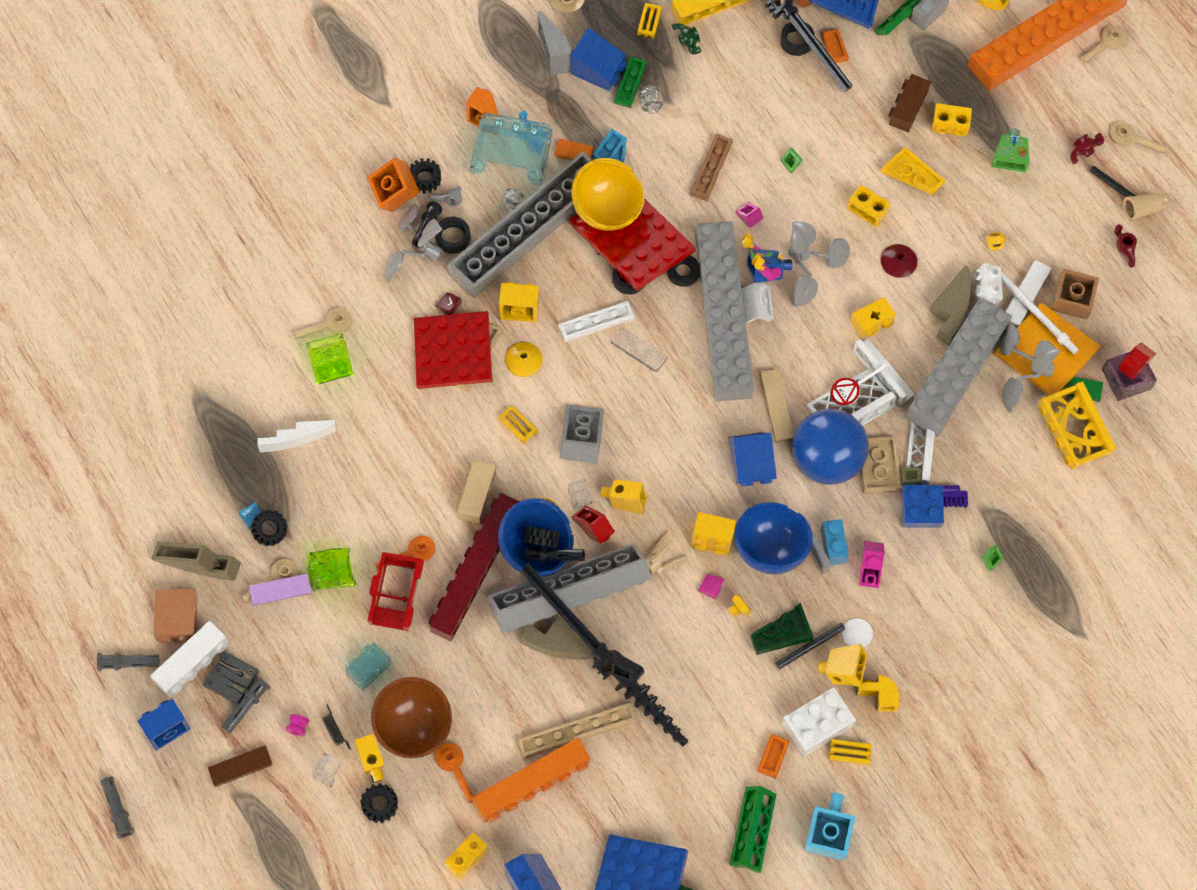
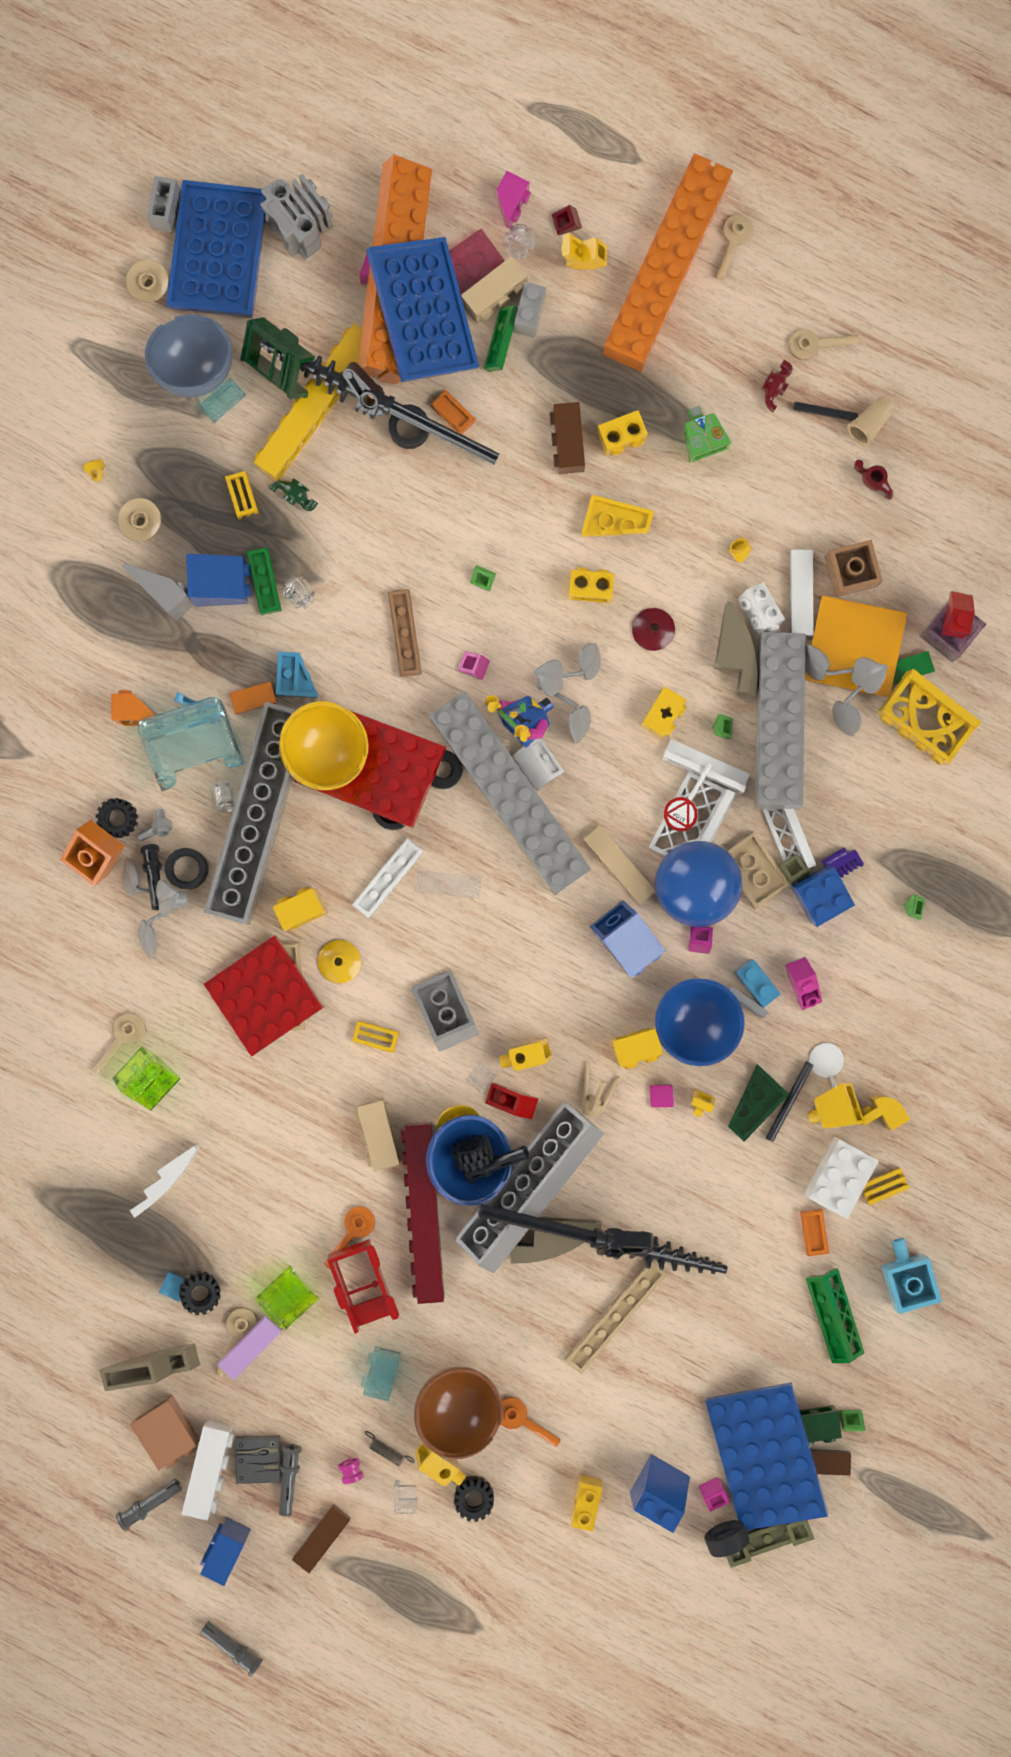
camera: 25 degrees left, 20 degrees up
dark red slope [435,292,462,315] -> none
orange brick [472,738,590,823] -> none
white bar [1001,272,1079,355] -> none
none -> dark pink slope [688,927,713,954]
none -> bright green slope [712,714,733,739]

